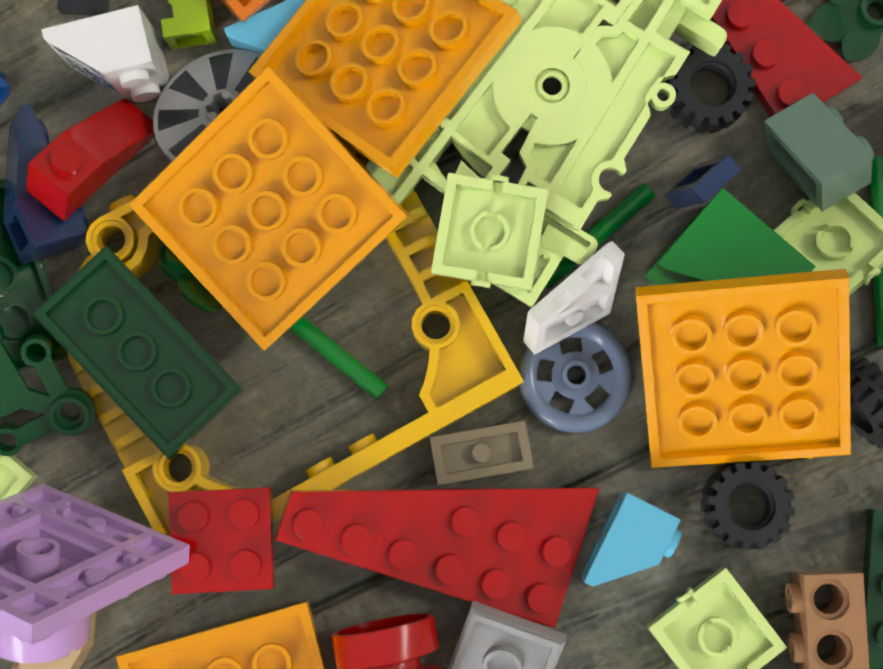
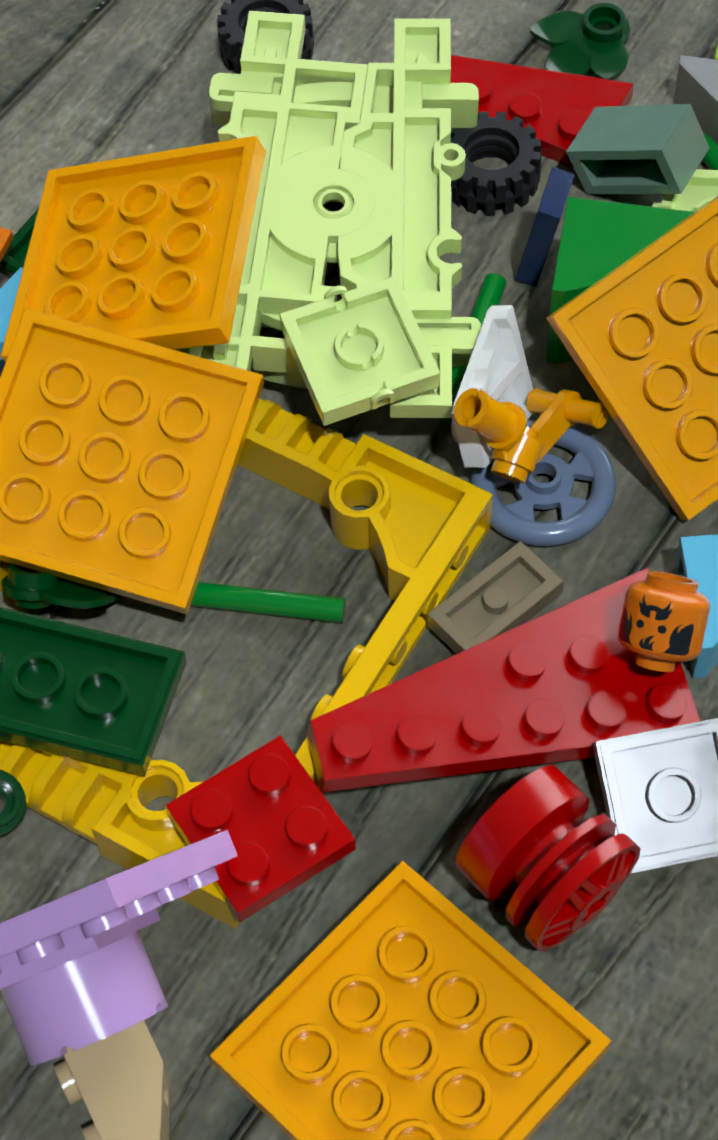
camera: 30 degrees left, 25 degrees down
none -> light orange pin [454,388,609,484]
none -> orange head [618,571,711,672]

